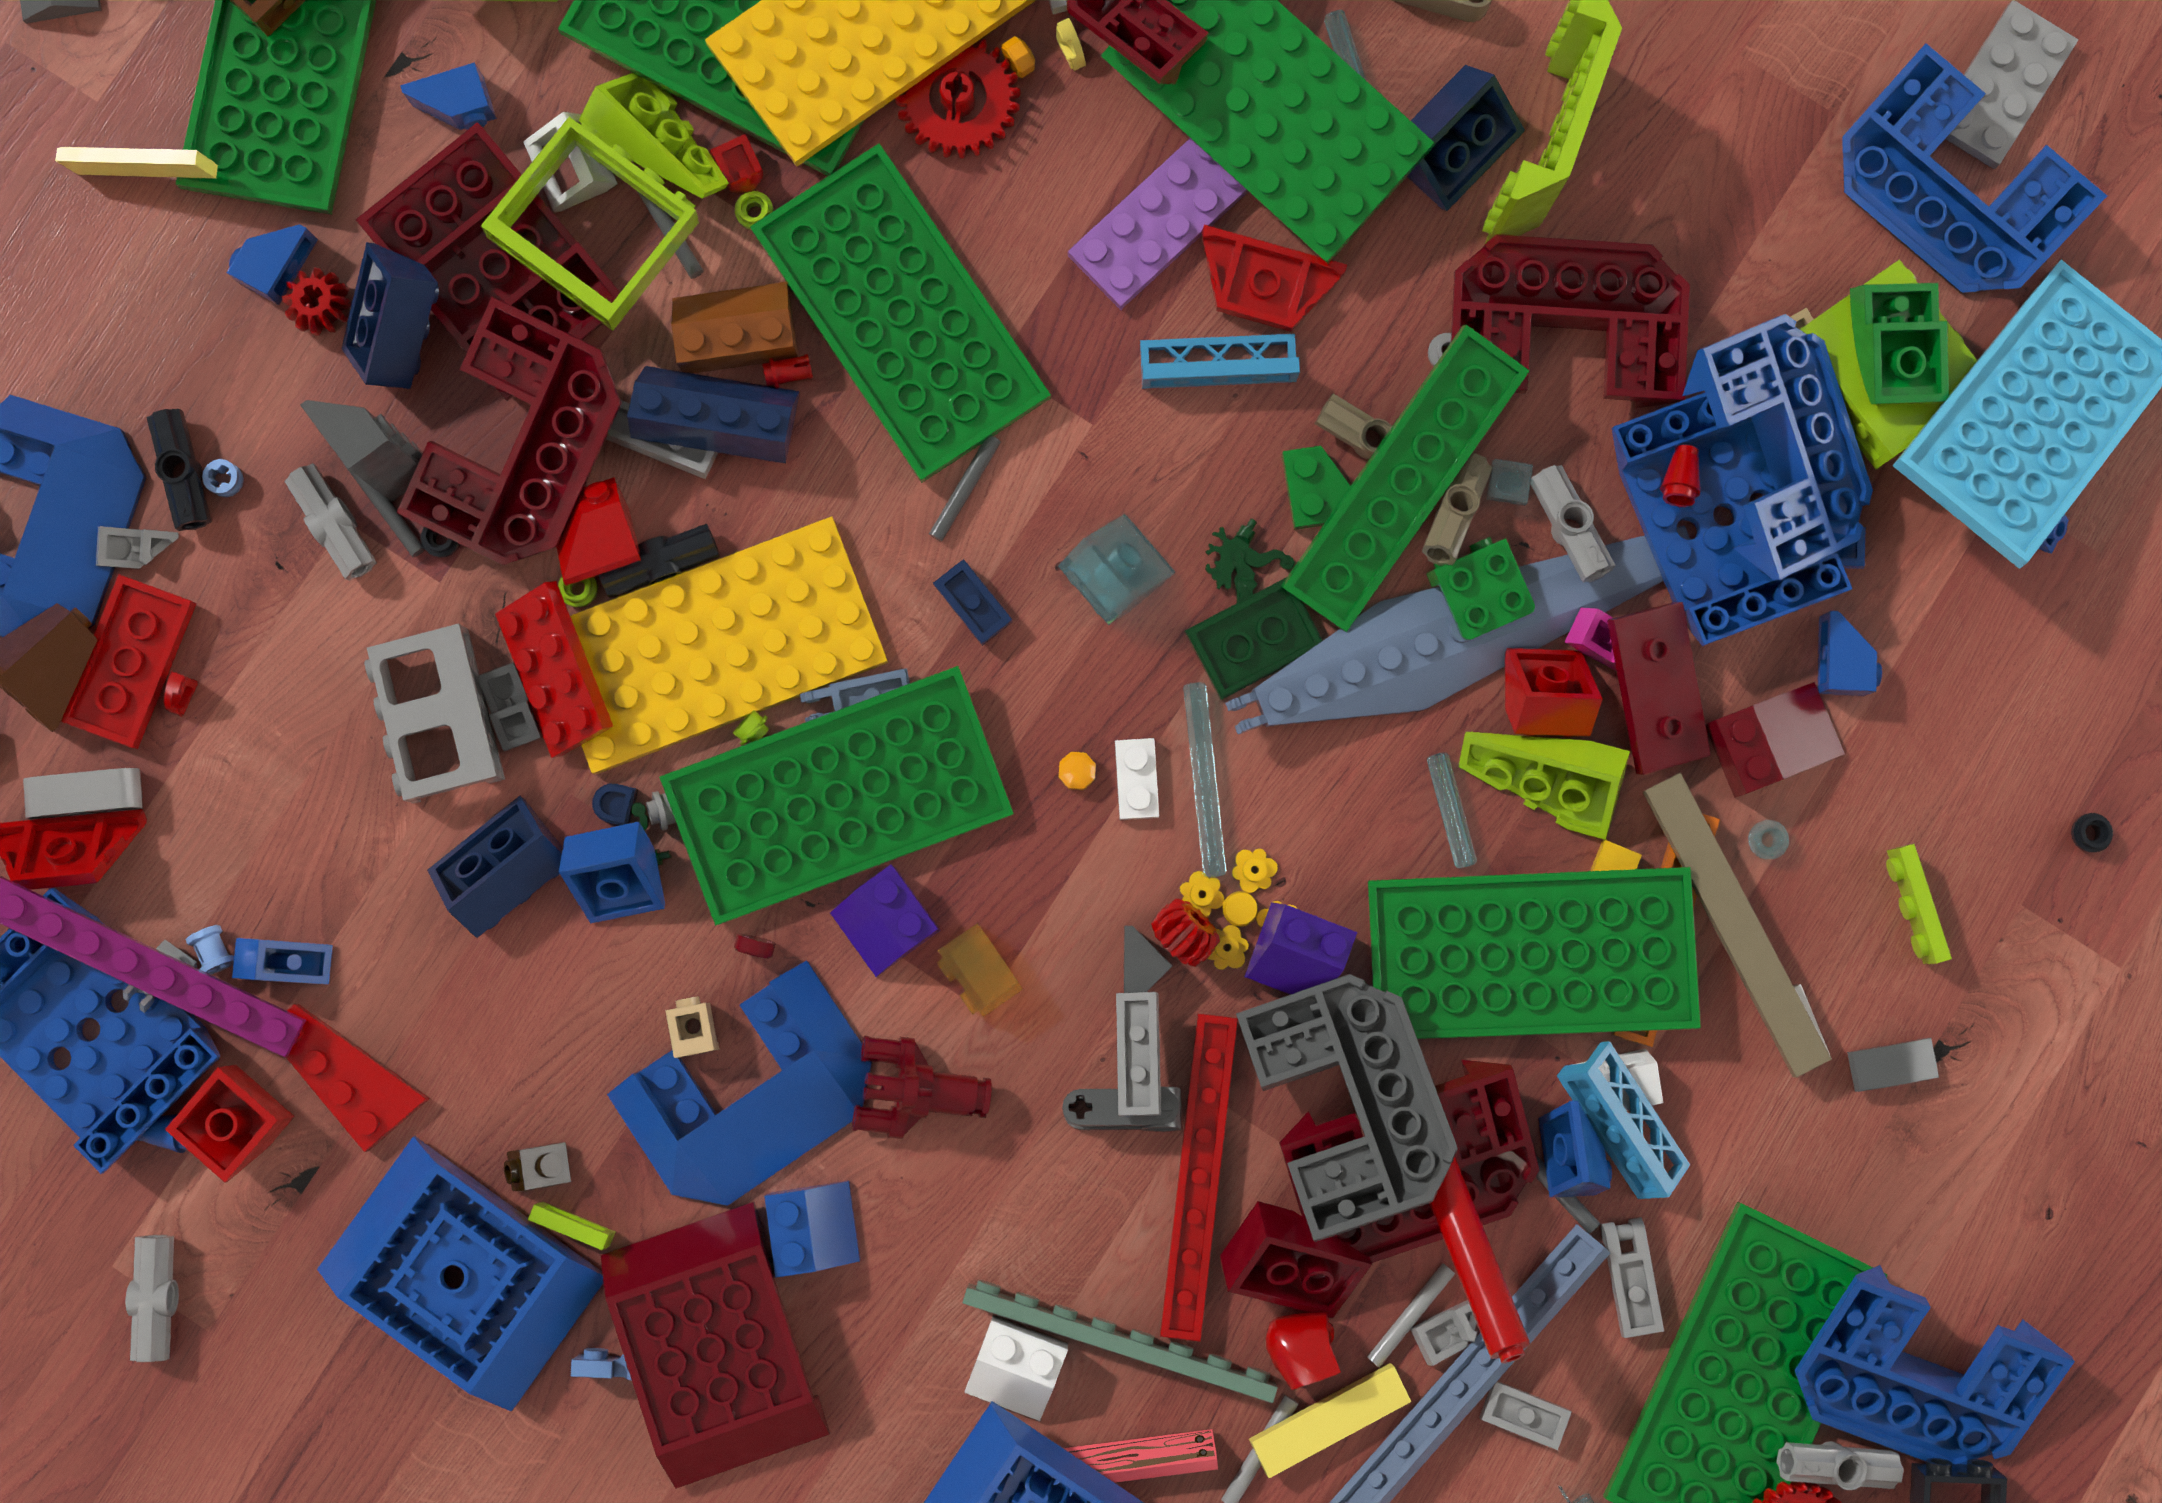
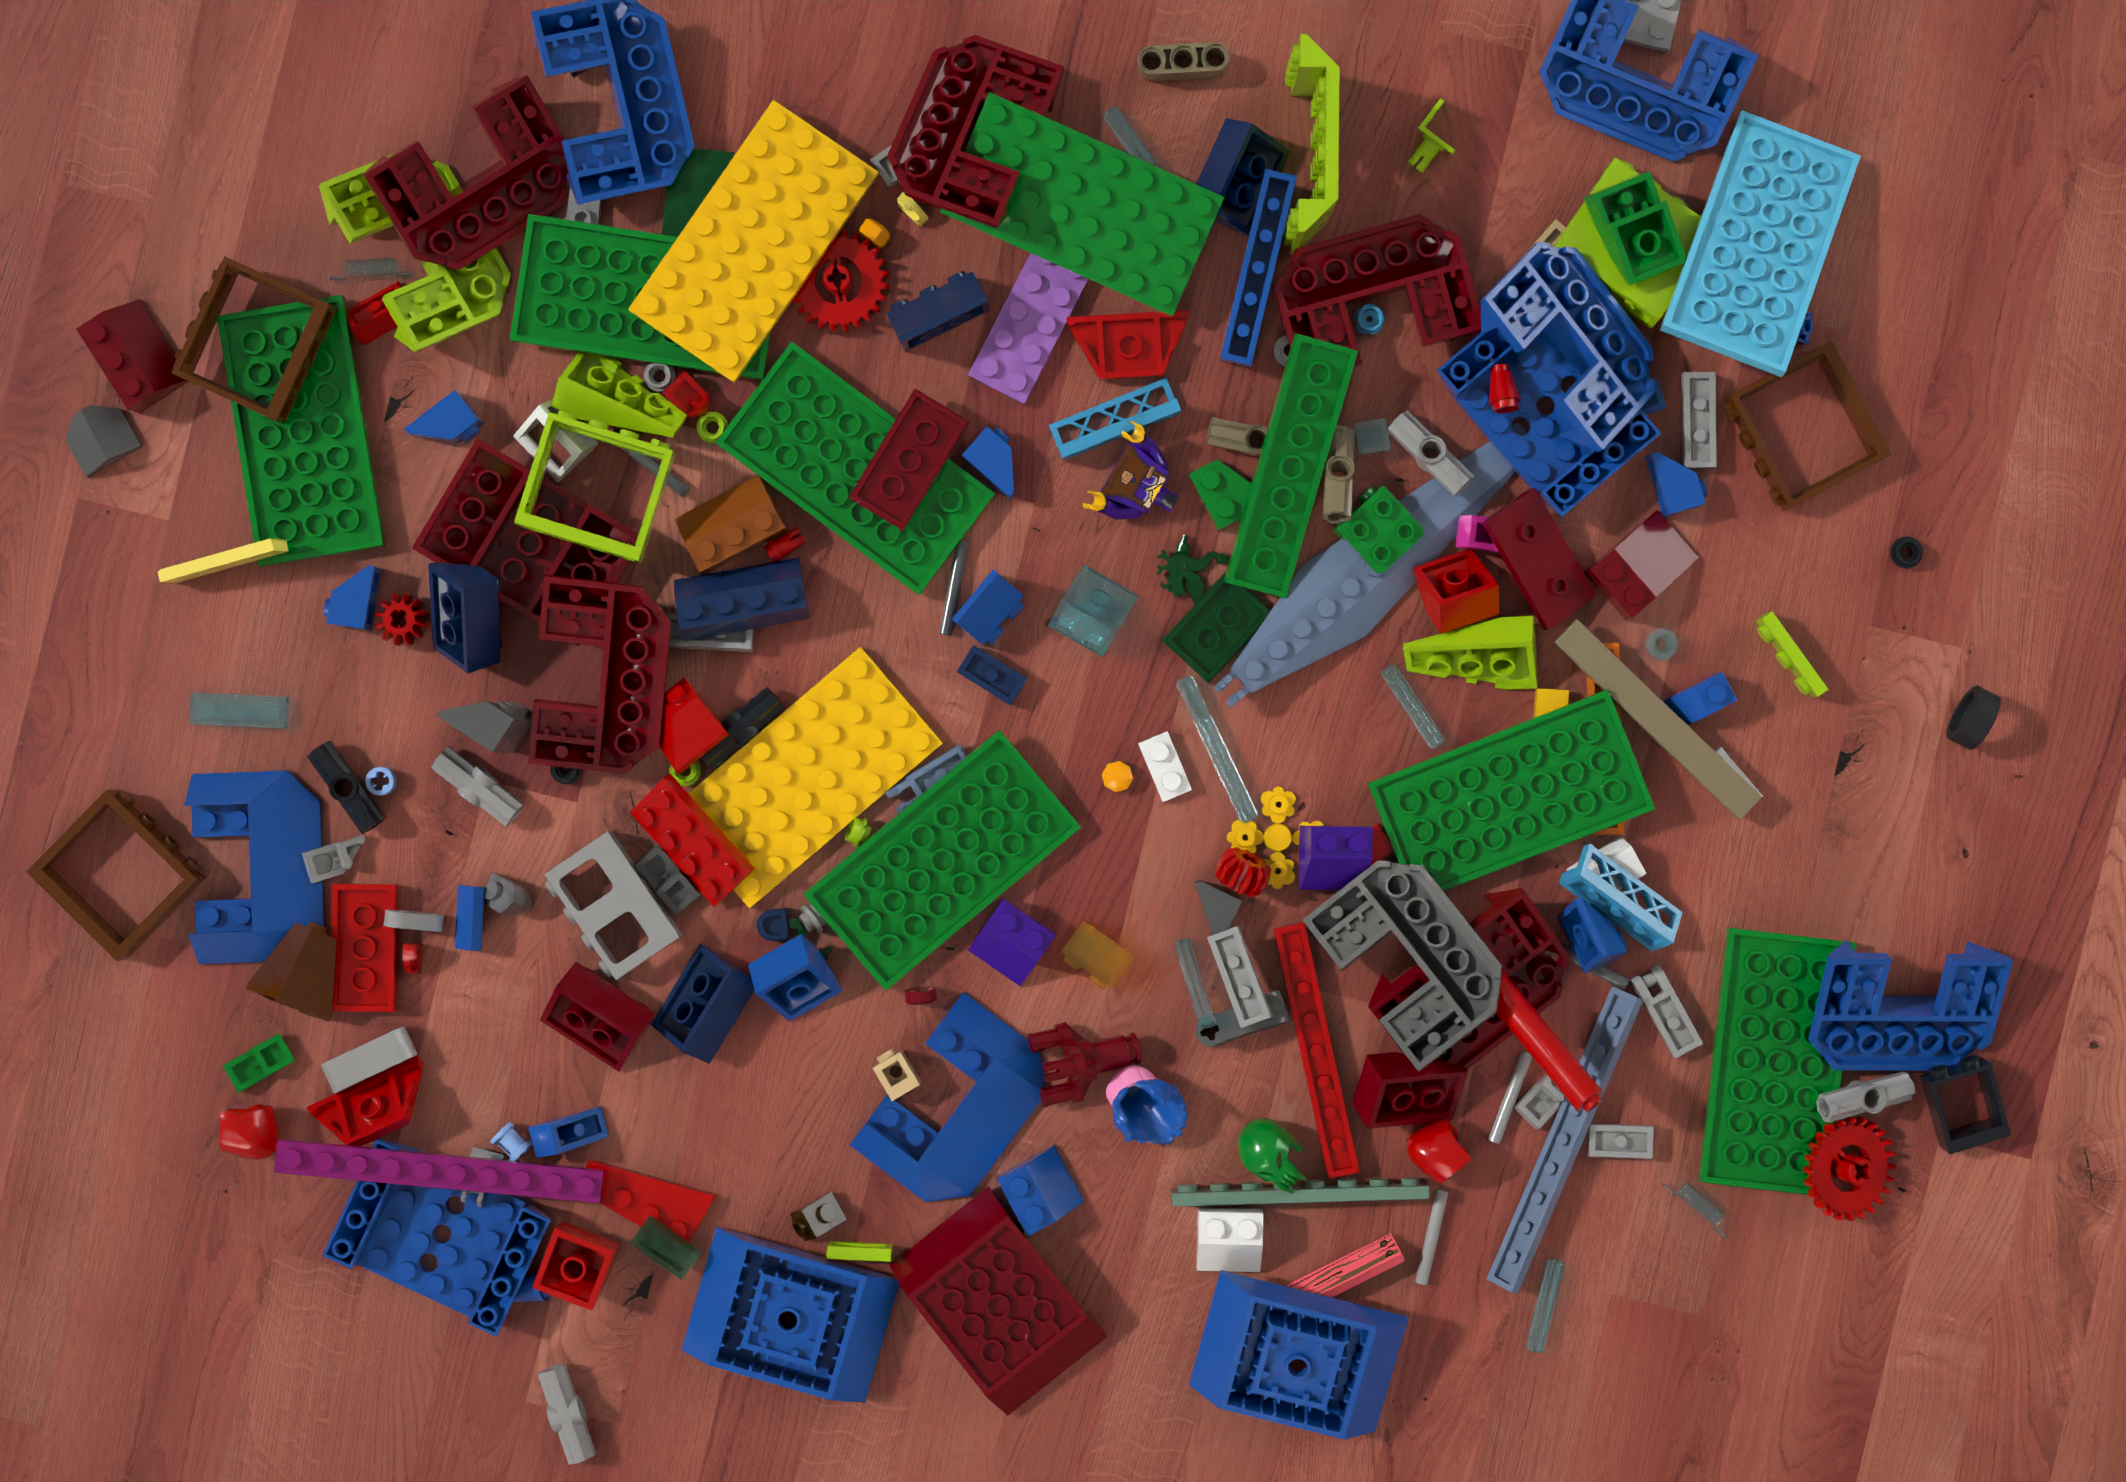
camera: 15 degrees left, 5 degrees up
dark grey bar [344,465,425,557] -> none
medium blue plate [571,1348,632,1381] -> none
light yellow tile [1249,1363,1411,1478] -> none
dark grey slope [1847,1038,1939,1092] -> none
none -> clear light blue plate [189,692,289,729]
none -> light grey beam [383,909,444,932]
none -> blue tile [455,885,484,951]
none -> flat silver plate [484,872,533,916]
none -> dark red slope [540,962,656,1072]
none -> clear green plate [630,1215,702,1280]
none -> light grey plate [643,363,676,392]
none -> dark red plate [848,389,970,532]
none -> dark blue slope [886,271,990,352]
none -> blue slope [952,570,1024,646]
none -> blue slope [962,427,1015,500]
none -> torso [1083,421,1179,520]
none -> blue hair [1106,1065,1189,1145]
none -> clear light blue axle [1174,938,1216,1029]
none -> blue brick [1219,169,1297,368]
none -> green helmet [1238,1118,1307,1194]
none -> dark azure plate [1354,303,1385,335]
none -> red tile [1370,823,1394,866]
none -> lime bracket [1407,98,1455,174]
none -> blue slope [1663,672,1737,725]
none -> light grey plate [1681,372,1717,469]
none -> reddish brown window [1724,341,1892,511]
none -> black tyre [1947,685,2001,750]

